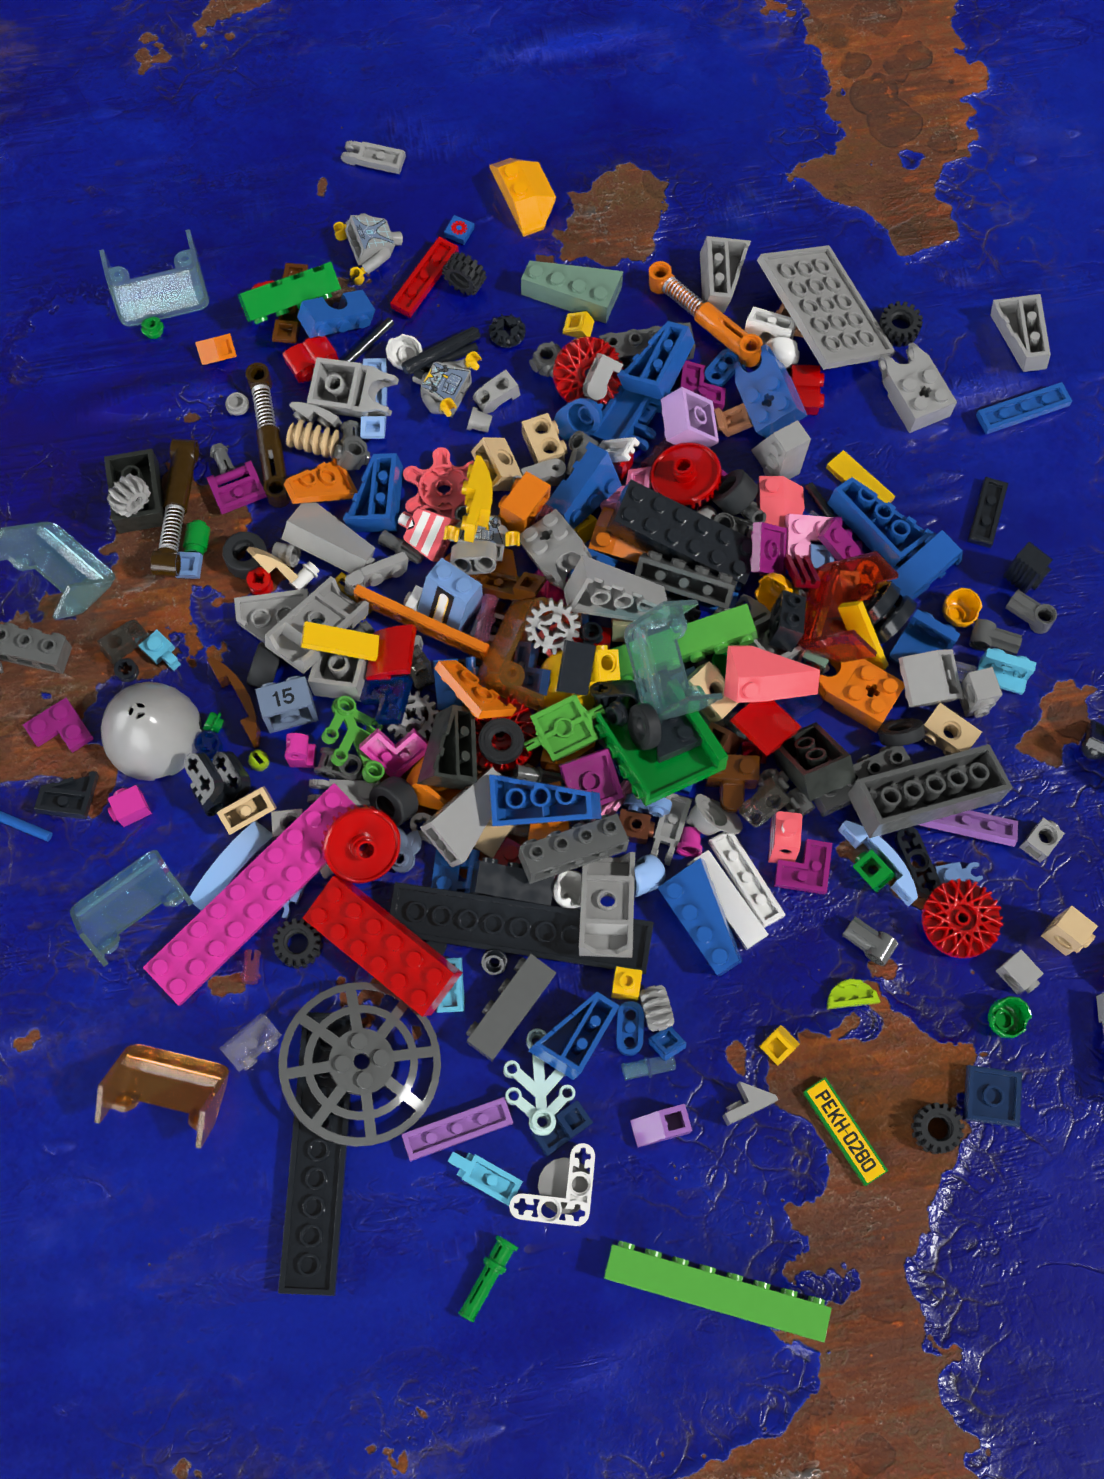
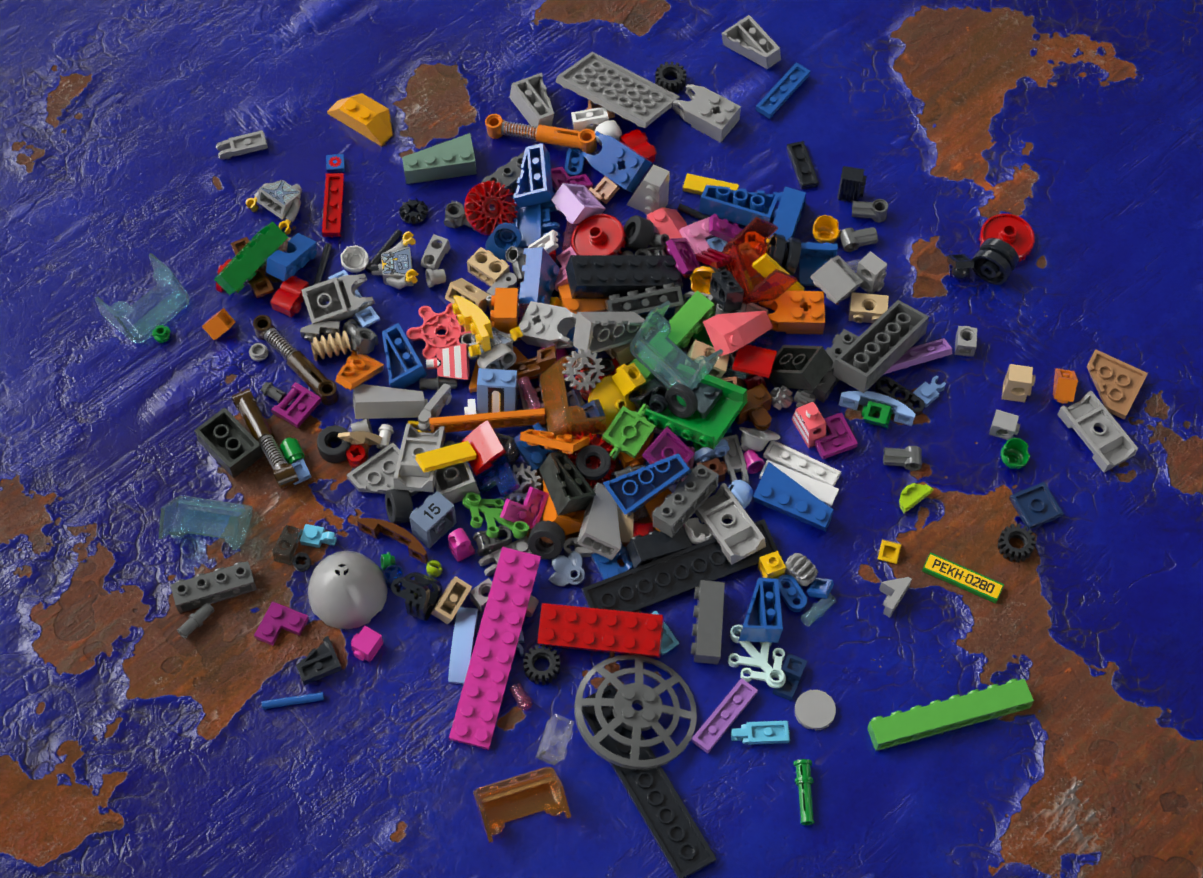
camera: 30 degrees left, 10 degrees down
clear light blue windscreen [70,850,194,967] -> none
light grey gear [106,474,151,517] -> none
red wheel [321,804,401,883] -> none
black axle [401,326,481,375] -> none
black tyre [442,252,487,295] -> none
black plate [481,949,508,975] -> none
white beam [509,1143,595,1226] -> none
black slope [556,640,596,695] -> none
yellow slope [562,311,594,338] -> none
light grey leg [583,353,623,400] -> none
medium lavender slope [630,1104,692,1148] -> none
clear smoke leg [739,776,791,828] -> none
sand green tile [800,650,829,675] -> none
black tyre [878,718,925,746] -> none
red wheel [922,879,1003,958] -> none
medium azure bracket [977,648,1036,695] -> none

